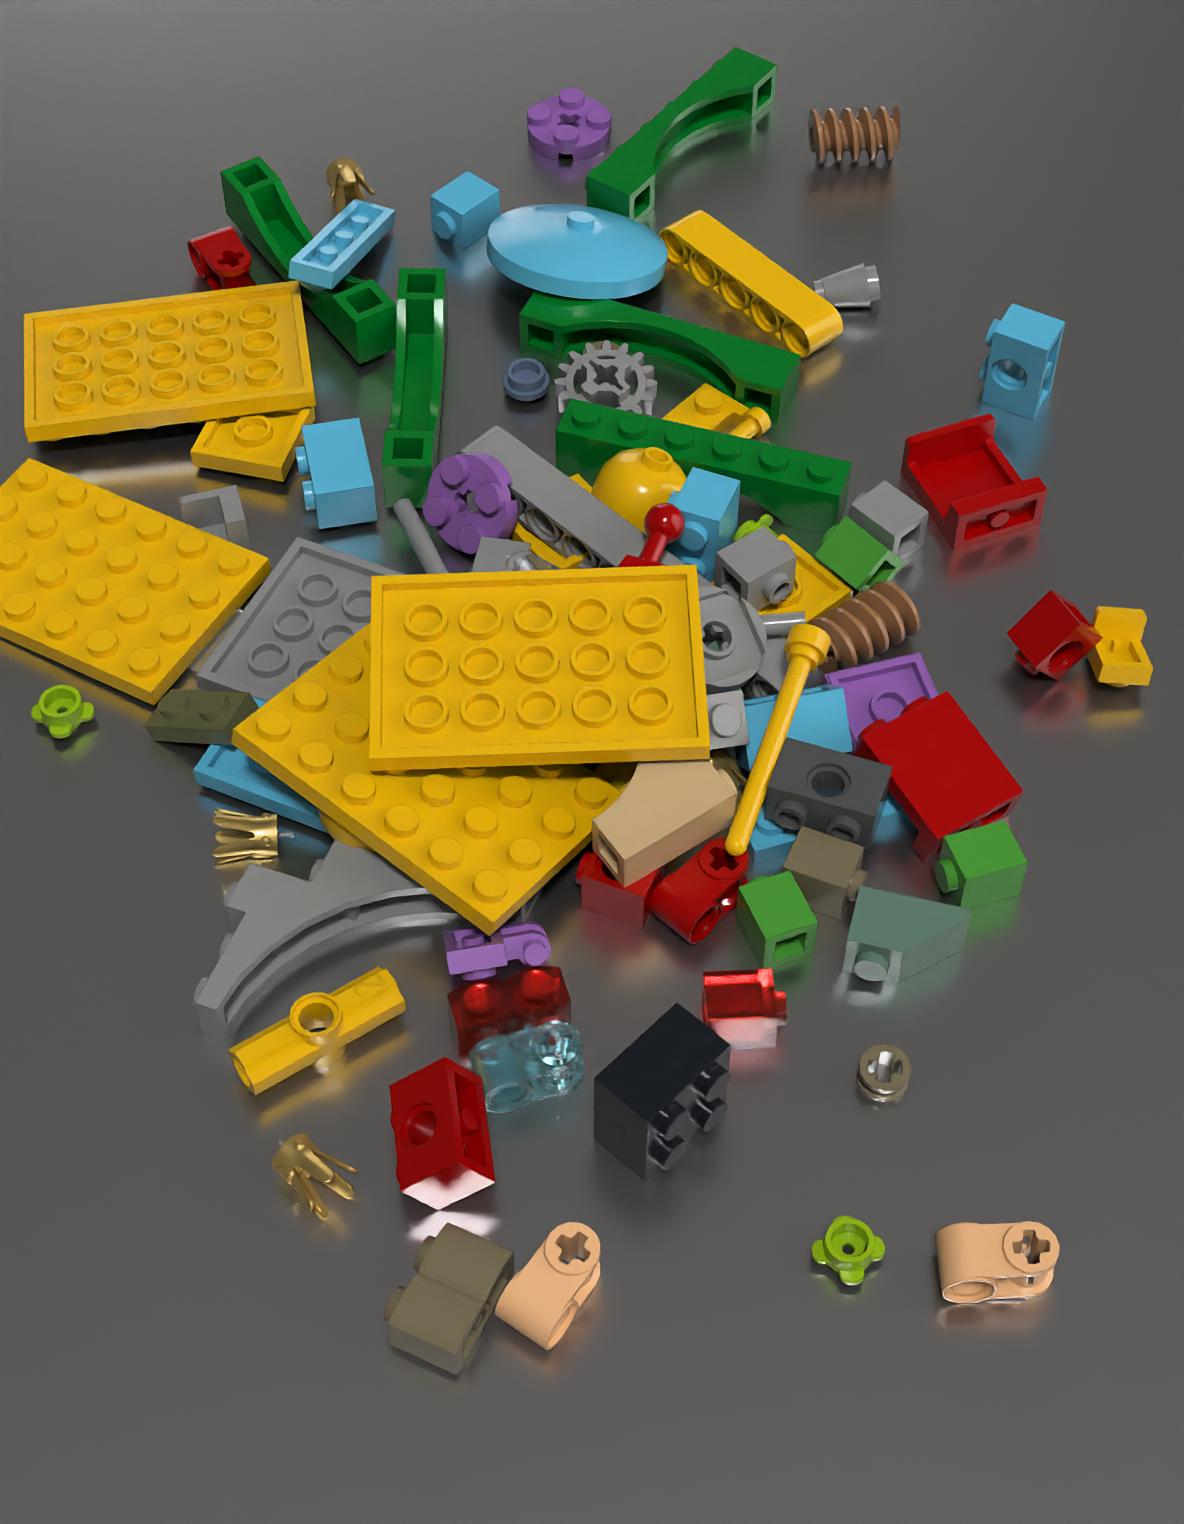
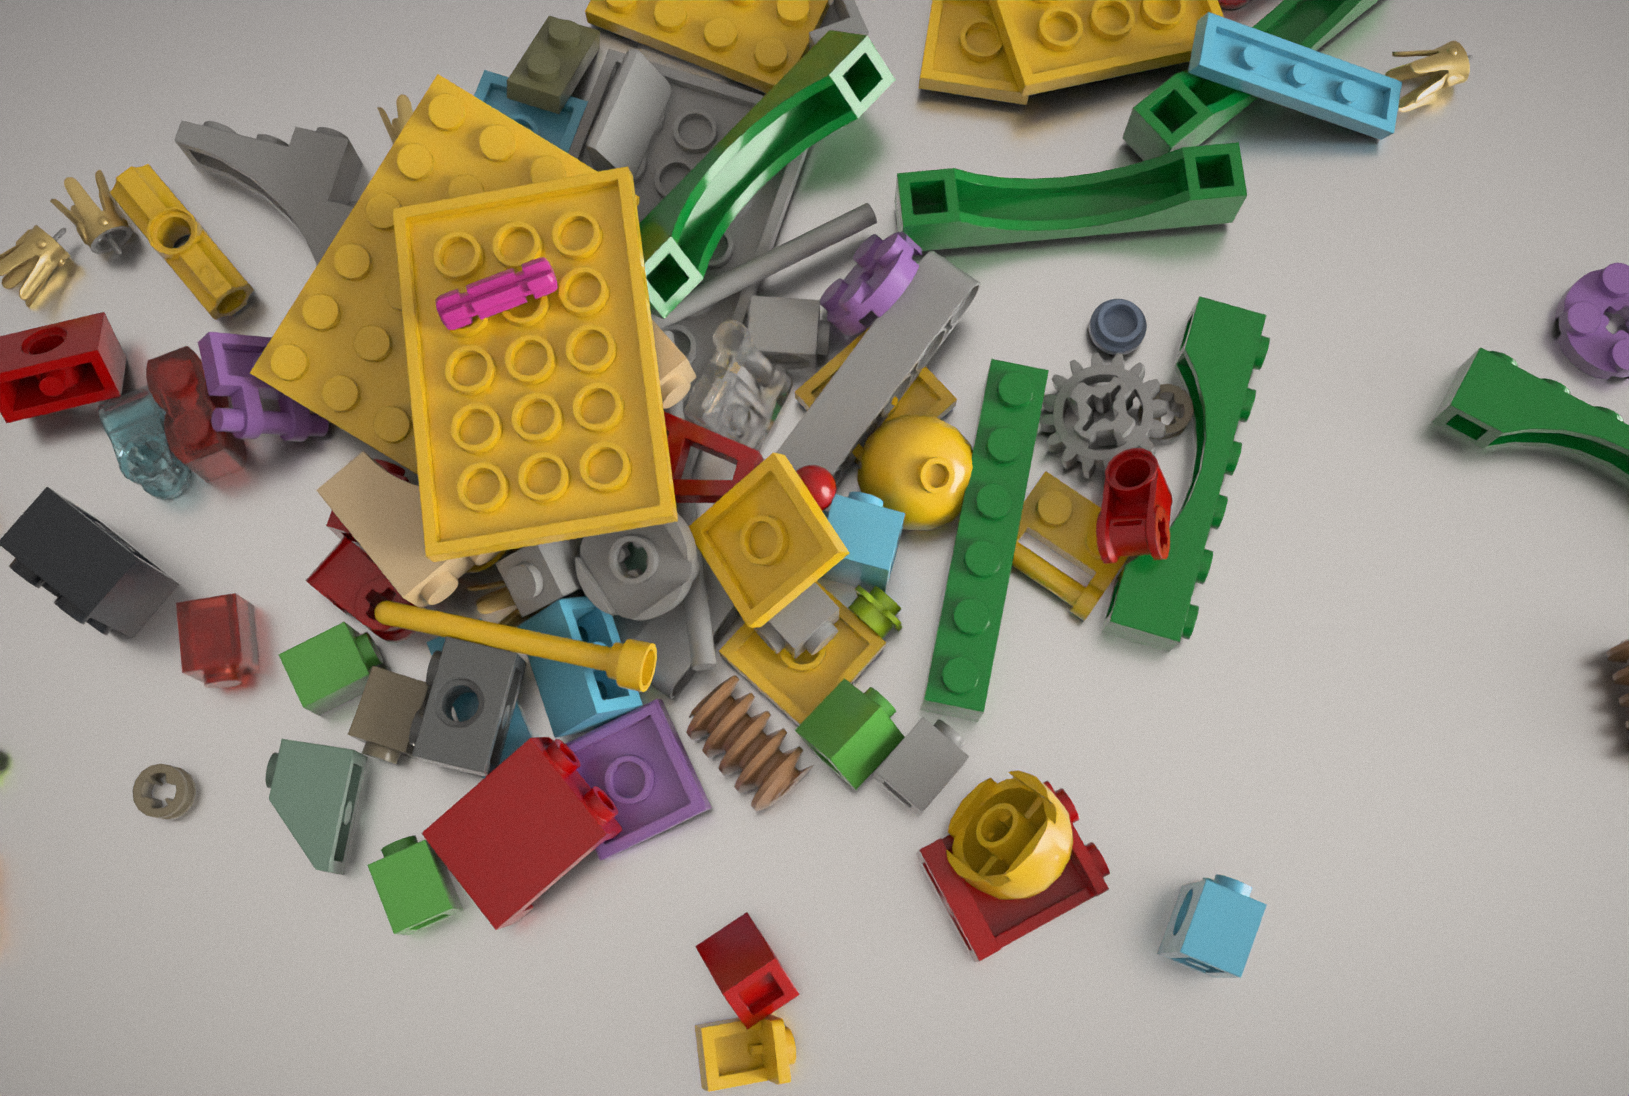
camera: 85 degrees right, 25 degrees up
medium azure brick [295,418,377,529] -> none
medium azure brick [430,171,500,250] -> none
medium azure dish [486,204,668,299] -> none
yellow beam [659,210,843,358] -> none
light grey cone [813,262,881,308] -> none
none -> pearl gold piece [50,170,132,254]
none -> dark pink axle [435,257,558,330]
none -> light grey slope [586,48,671,179]
none -> green arch [639,30,896,319]
none -> yellow plate [688,452,850,628]
none -> yellow cylinder [946,770,1073,900]
none -> red piece [1096,448,1173,564]

